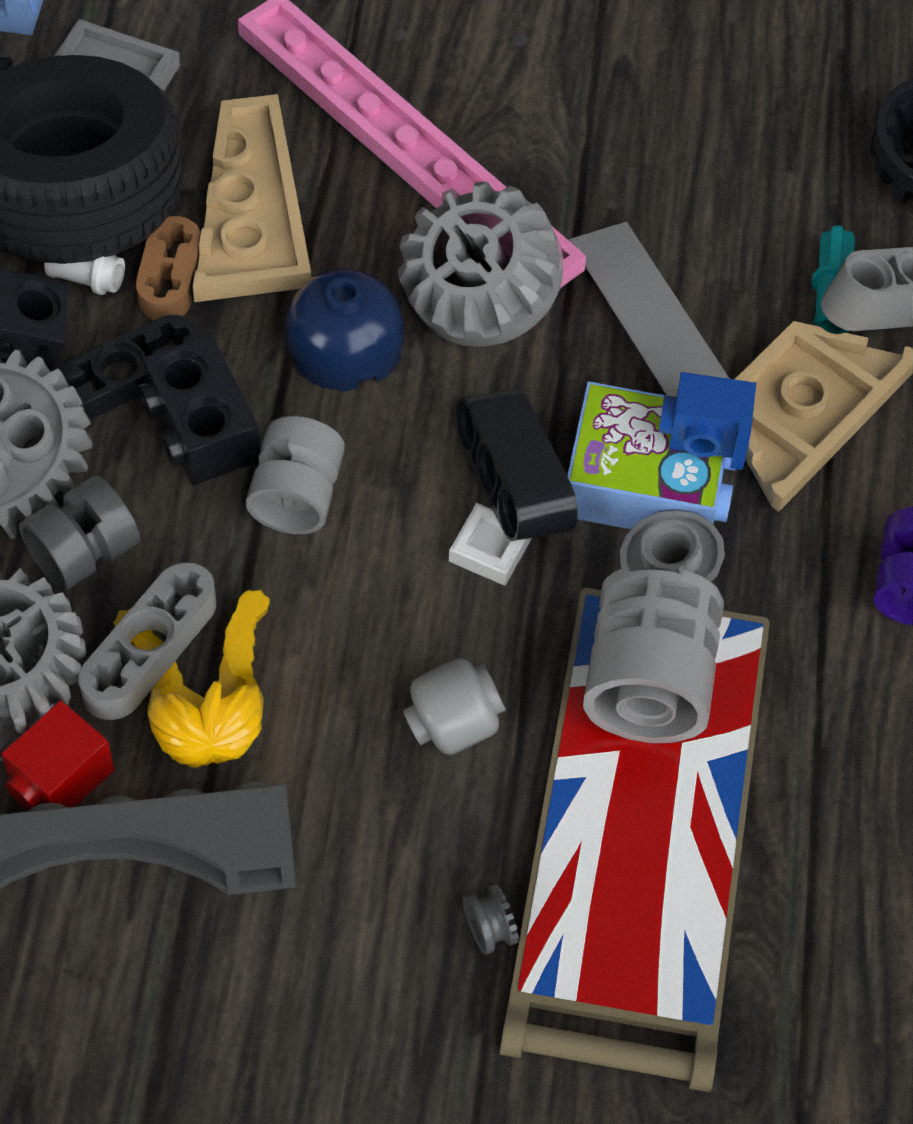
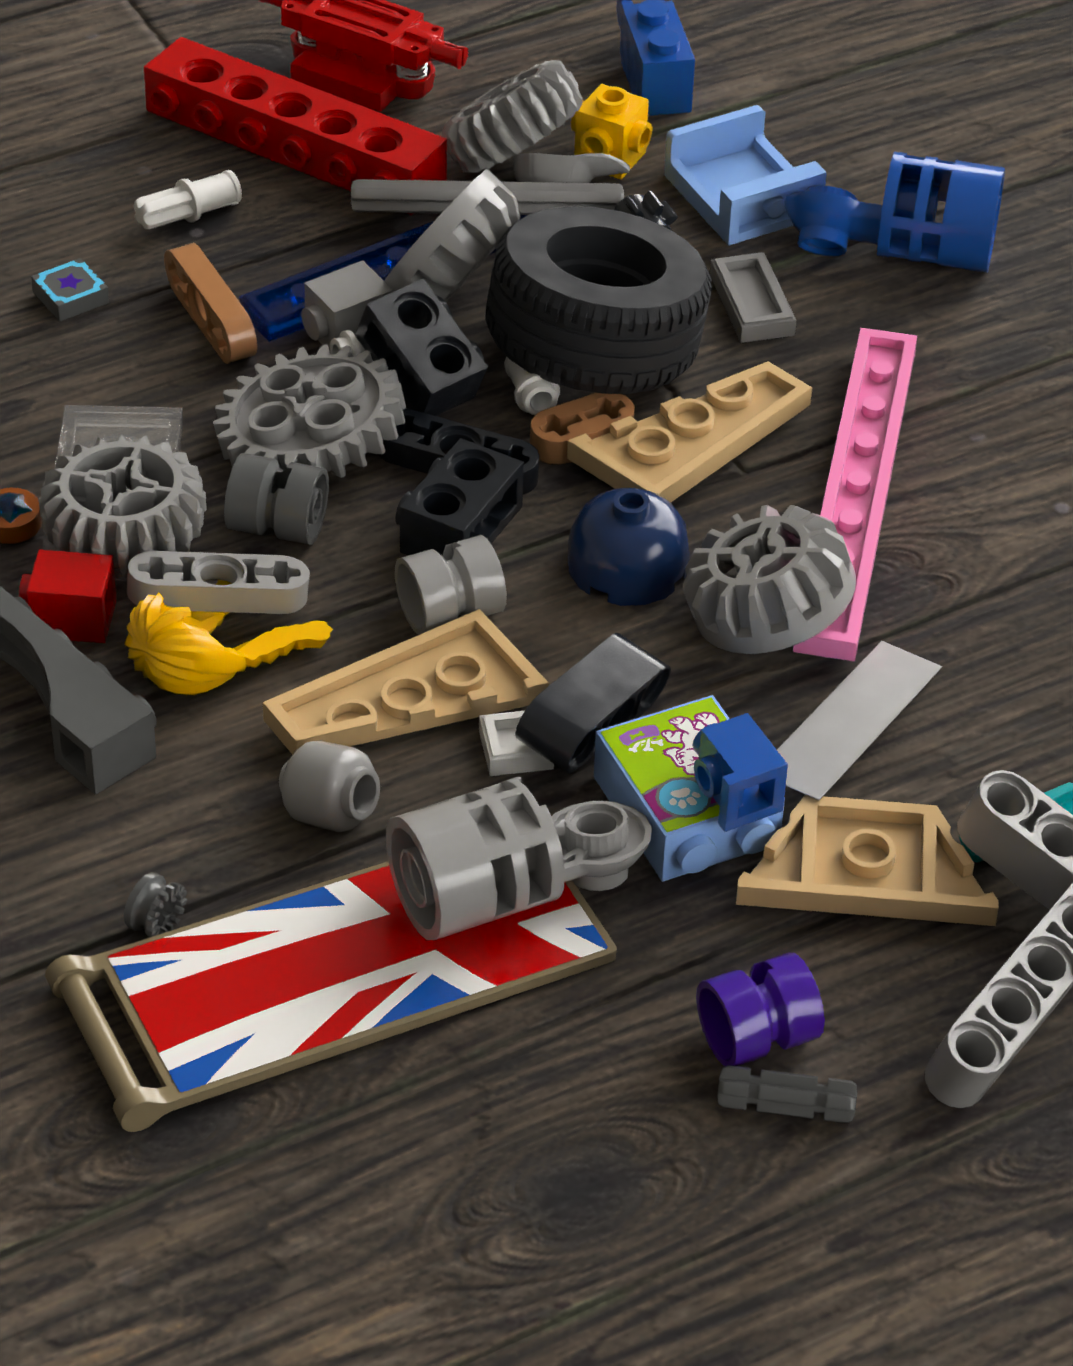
camera: 55 degrees right, 15 degrees down
none -> tan wing [263,609,549,755]

